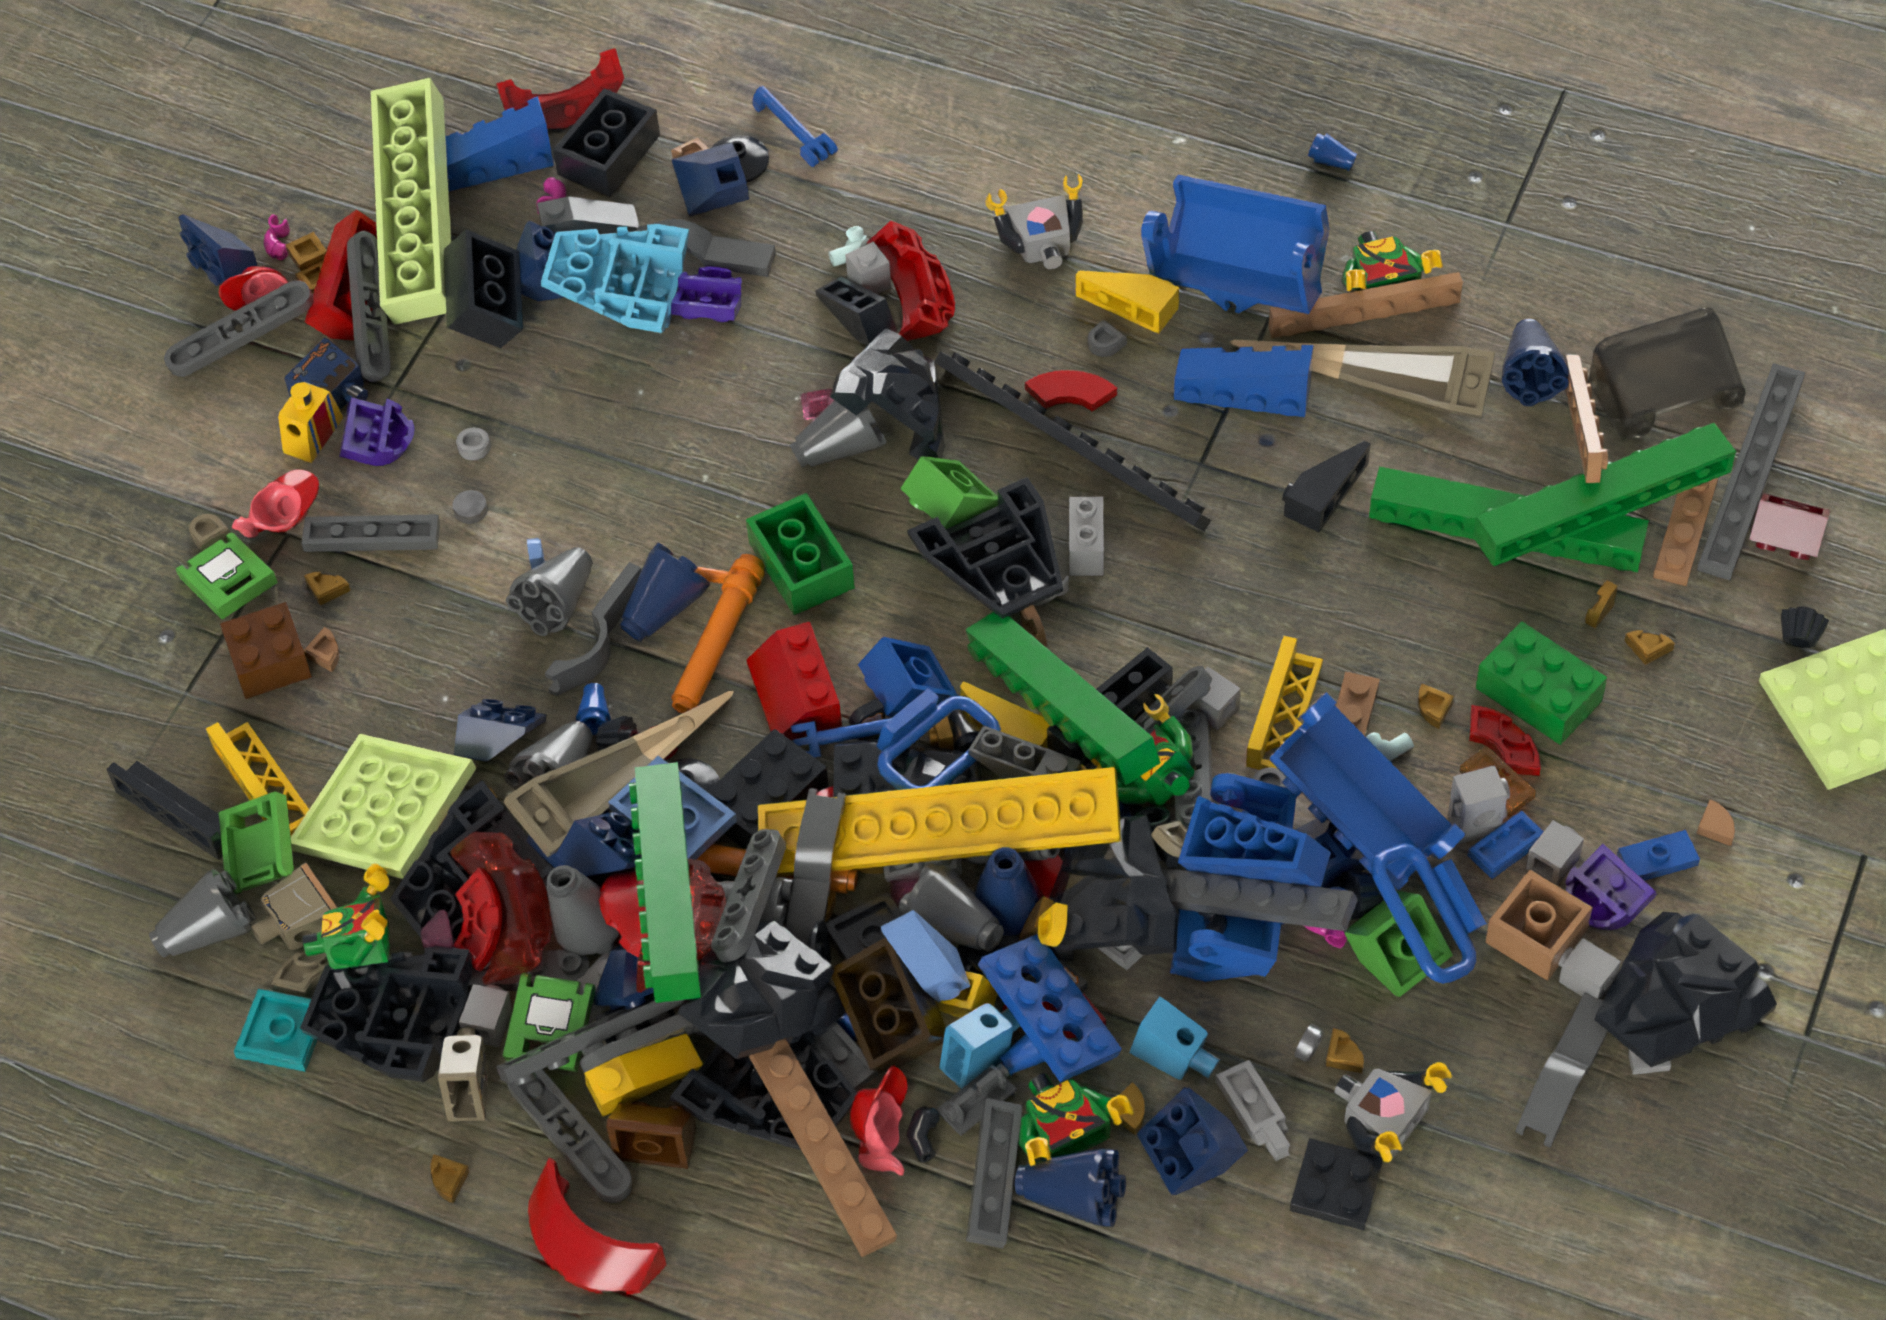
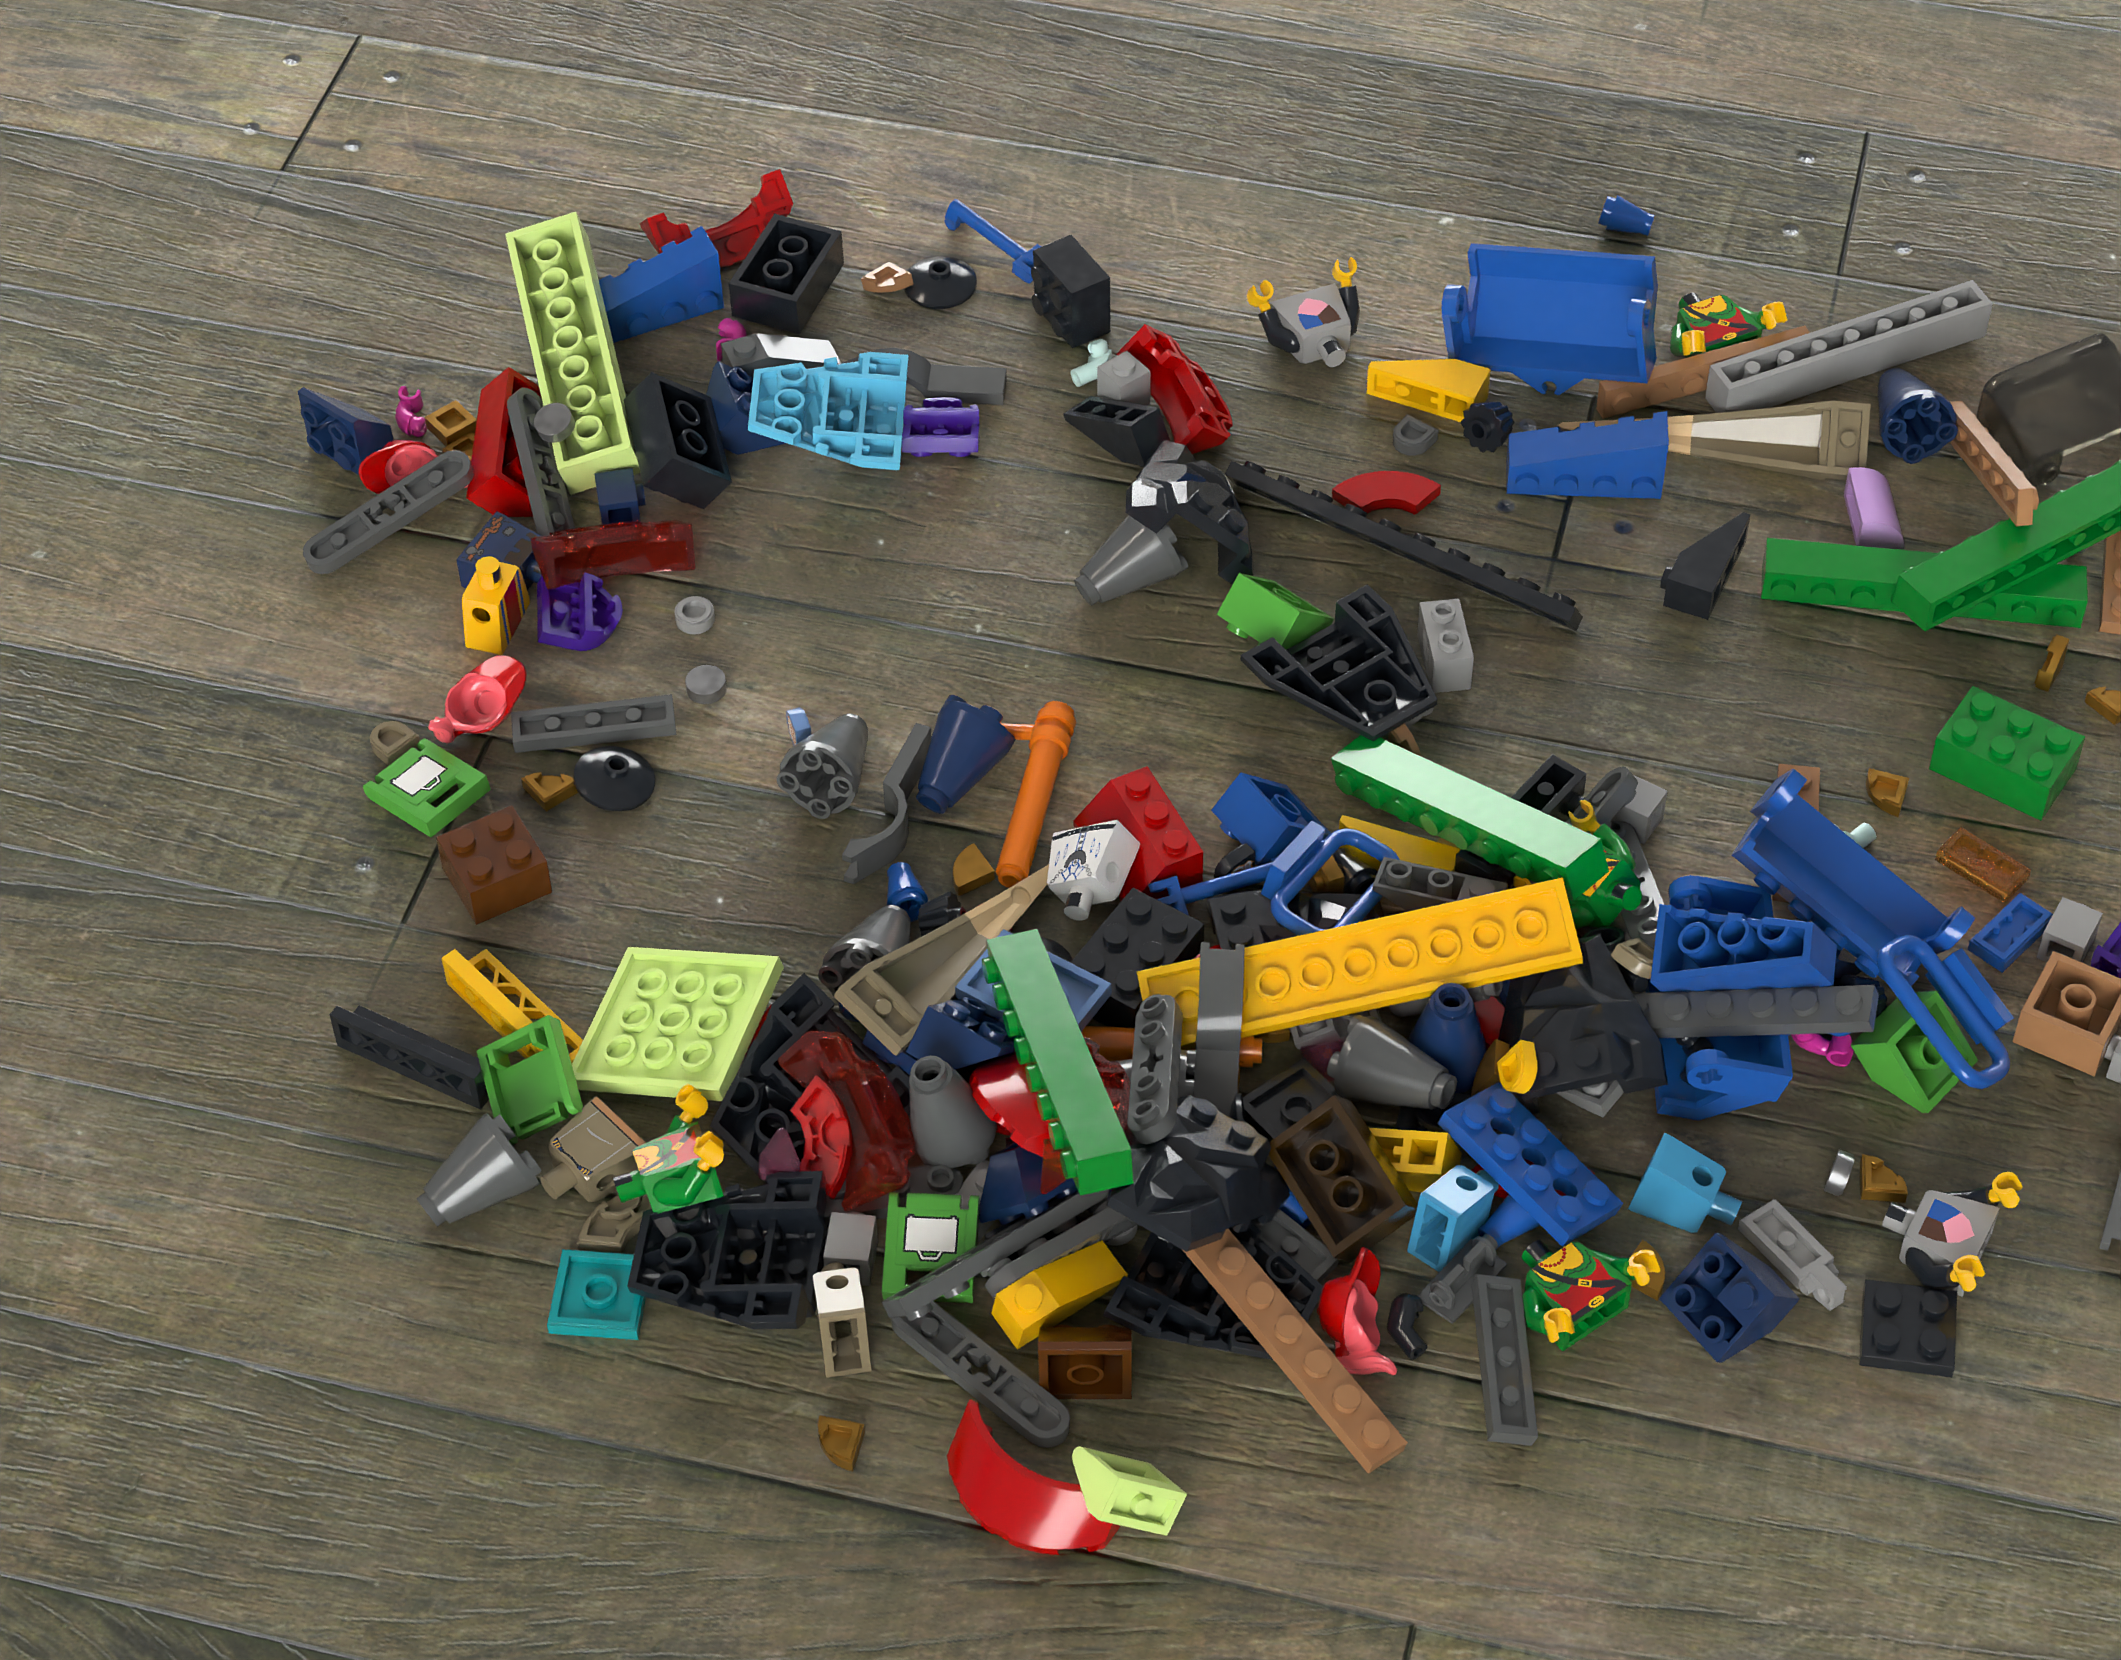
camera: 10 degrees left, 5 degrees down
medium nougat tile [303,627,340,672] -> none
dark blue slope [454,699,547,762] -> none
dark blue slope [671,142,749,217] -> none
green brick [746,493,855,615] -> none
clear pink slope [799,388,834,420] -> none
medium blue slope [881,910,970,1002] -> none
dark blue cone [1015,1149,1126,1227] -> none
yellow fence [1246,636,1323,770] -> none
light grey brick [1448,765,1510,844] -> none
red tile [1469,705,1541,776] -> none
none -> clear red windscreen [531,520,695,590]
none -> flat silver tile [534,403,575,443]
none -> black dish [573,746,655,811]
none -> dark blue brick [594,468,646,533]
none -> pearl gold tile [953,843,995,896]
none -> black brick [1031,235,1110,349]
none -> white torso [1047,820,1140,921]
none -> yellowish green tile [1072,1446,1187,1536]
none -> black piece [1461,402,1514,453]
none -> light grey brick [1705,280,1993,413]
none -> lavender brick [1844,467,1904,549]

